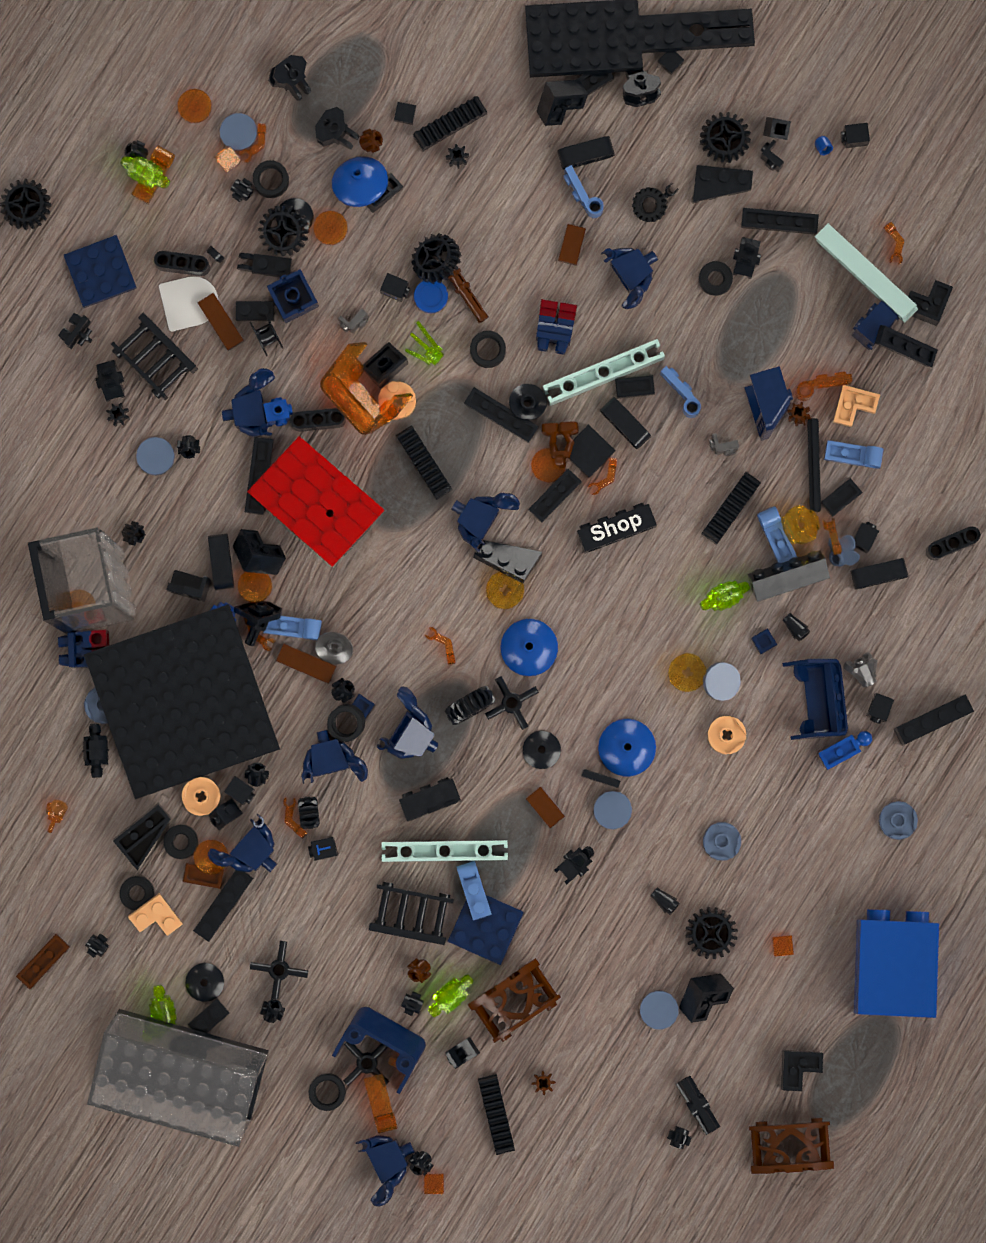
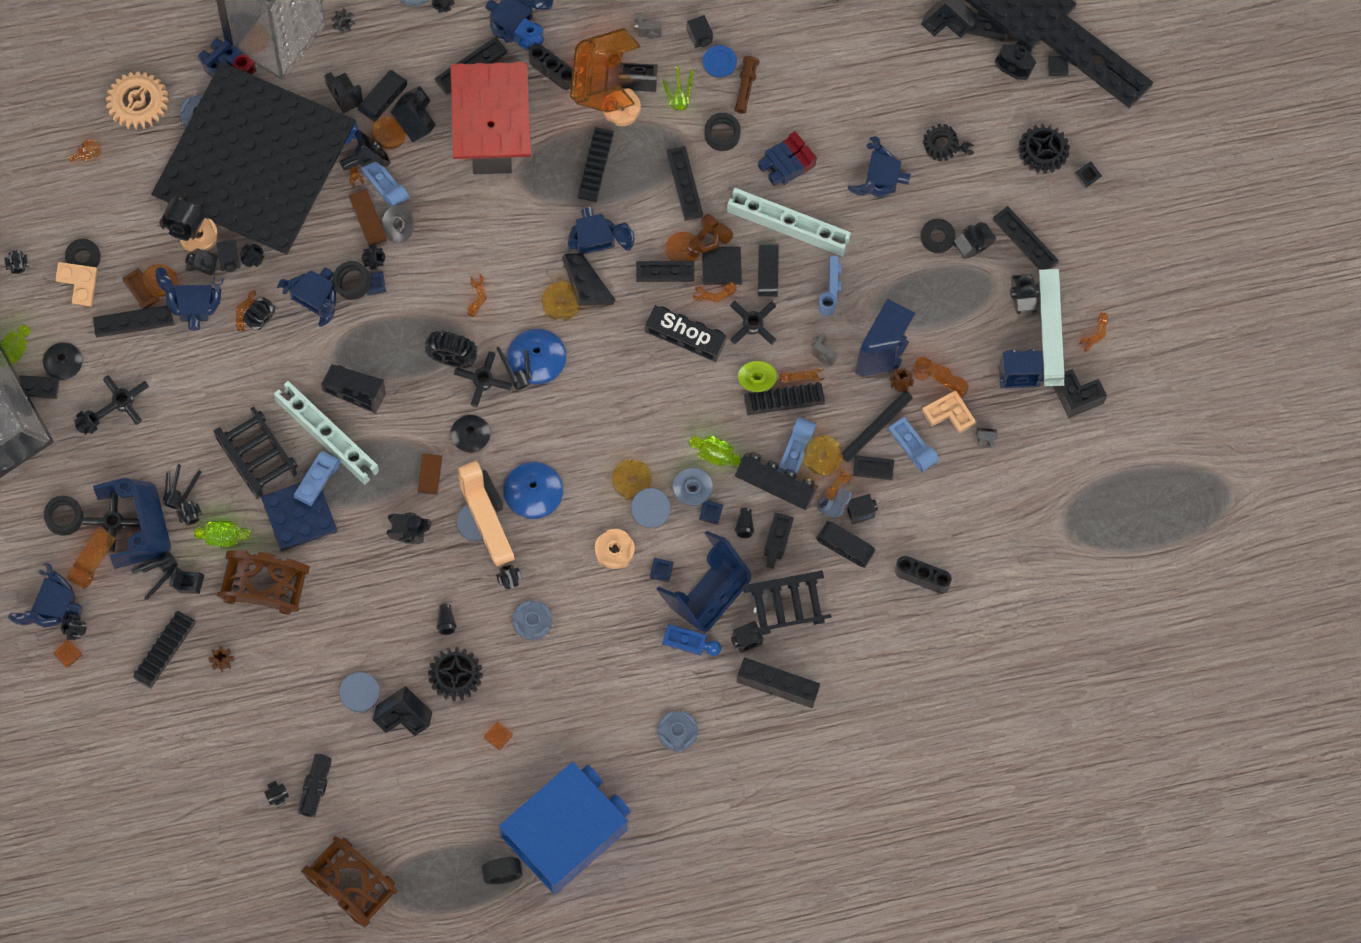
camera: 35 degrees right, 15 degrees down
black piece [82,724,109,778] -> none
black wedge [113,802,171,871] -> none
black tyre [163,824,198,859] -> none
black brick [308,837,338,861] -> none
dark blue torso [377,686,438,759] -> none
reddish brown gear [407,958,431,983] -> none
black gear [411,233,462,284] -> none
black dish [509,384,547,420] -> none
black beam [557,136,615,170] -> none
reddish brown tile [558,224,586,266] -> none
medium blue plate [563,165,604,218] -> none
black tile [615,375,655,399] -> none
black wing [693,165,753,203] -> none
black bracket [761,139,784,172] -> none
black panel [781,1050,823,1092] -> none
blue piece [815,136,833,155] -> none
black brick [840,123,870,148] -> none
black plate [875,325,938,368] -> none
none -> light nougat gear [105,71,169,130]
none -> black plant [132,553,178,600]
none -> black brick [159,196,205,241]
none -> black plant [163,464,201,509]
none -> light nougat beam [458,460,515,567]
none -> black tyre [481,857,523,885]
none -> black plant [496,346,532,390]
none -> black gear [496,565,522,589]
none -> dark blue tile [650,558,674,582]
none -> sand blue dish [673,468,713,506]
none -> black bar [730,301,777,345]
none -> lime dish [738,361,777,392]
none -> black fence [743,570,832,636]
none -> black hinge [764,513,794,569]
none -> clear orange arm [779,368,825,383]
none -> tile [976,427,998,448]
none -> black hinge [1010,274,1039,314]

